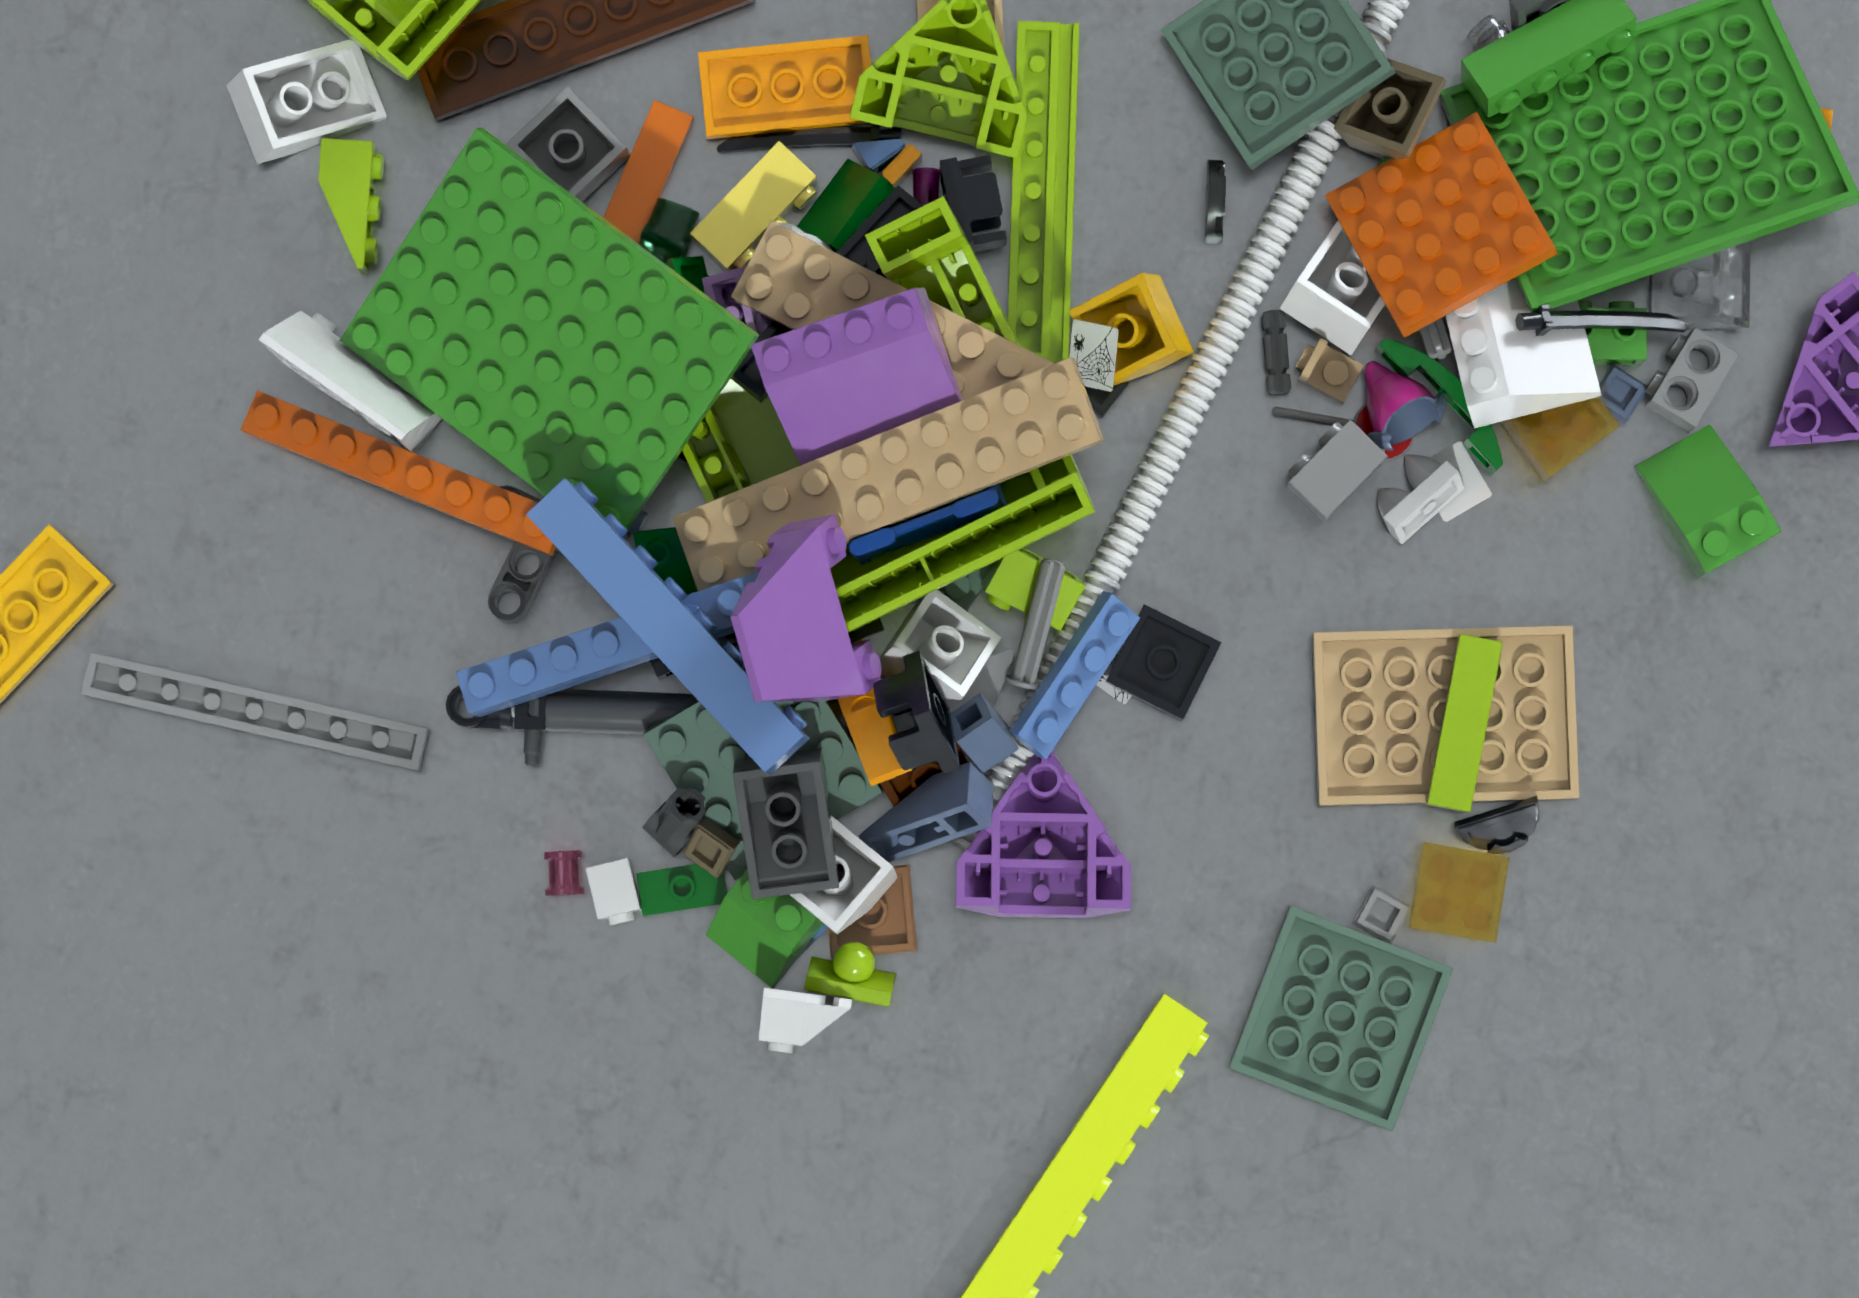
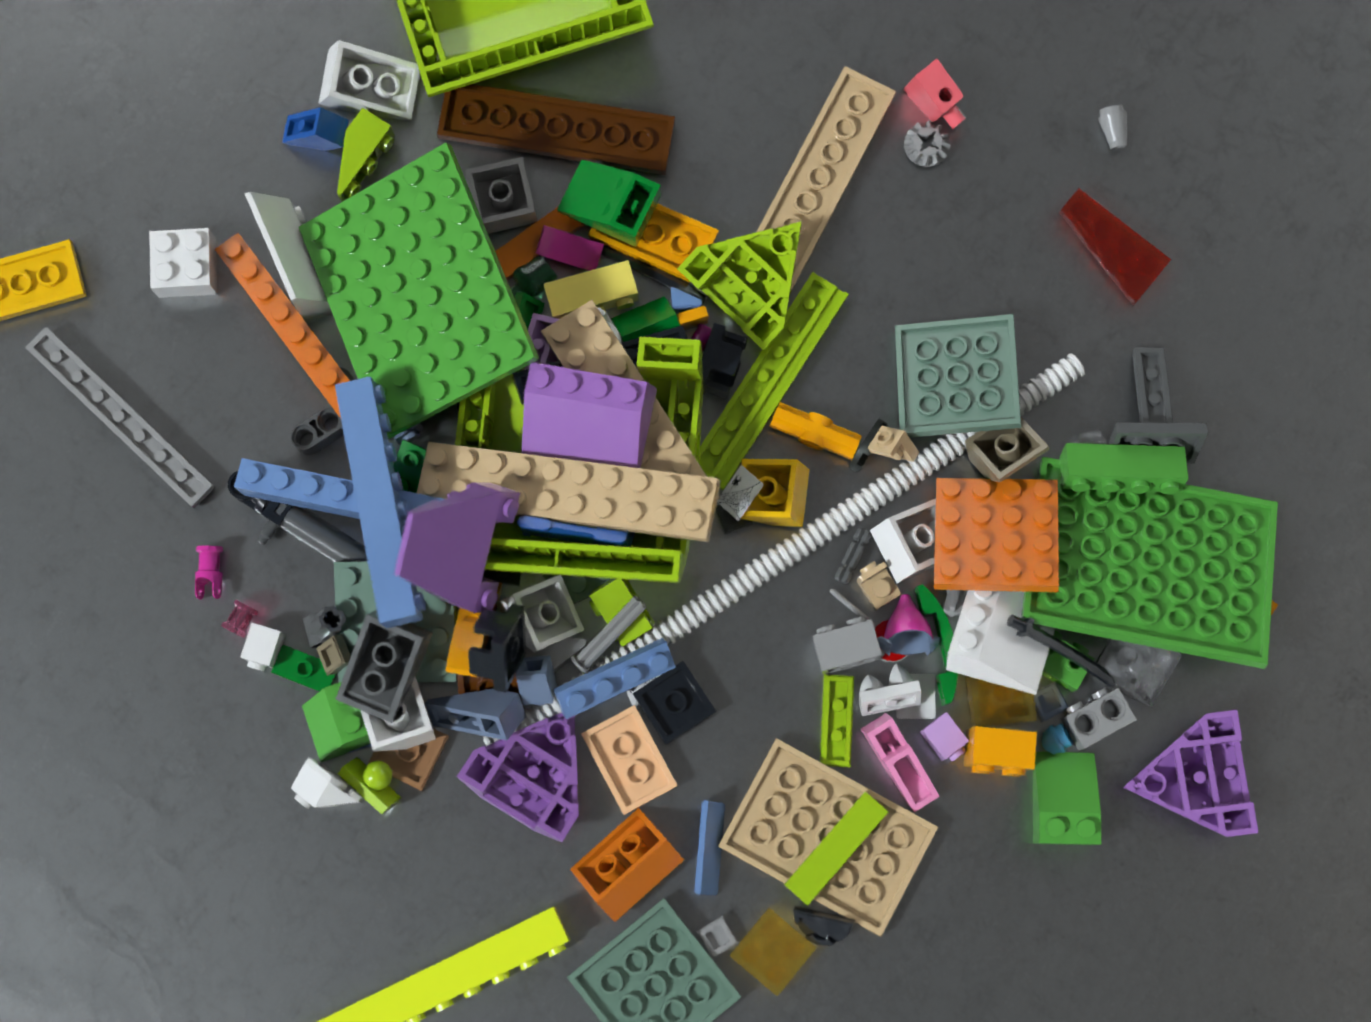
camera: 30 degrees right, 5 degrees down
none -> white brick [149,228,218,298]
none -> dark pink piece [195,545,223,600]
none -> blue slope [282,107,349,151]
none -> dark pink slope [536,225,604,271]
none -> green slope [557,159,661,247]
none -> orange slope [570,808,684,922]
none -> light nougat plate [581,705,678,815]
none -> medium blue slope [694,800,725,895]
none -> light orange piece [770,402,862,460]
none -> lime tile [820,675,854,768]
none -> bright pink slope [861,713,940,813]
none -> tan bracket [868,426,919,462]
none -> lavender brick [919,712,969,761]
none -> light orange brick [964,726,1037,777]
none -> dark azure plate [1042,723,1073,754]

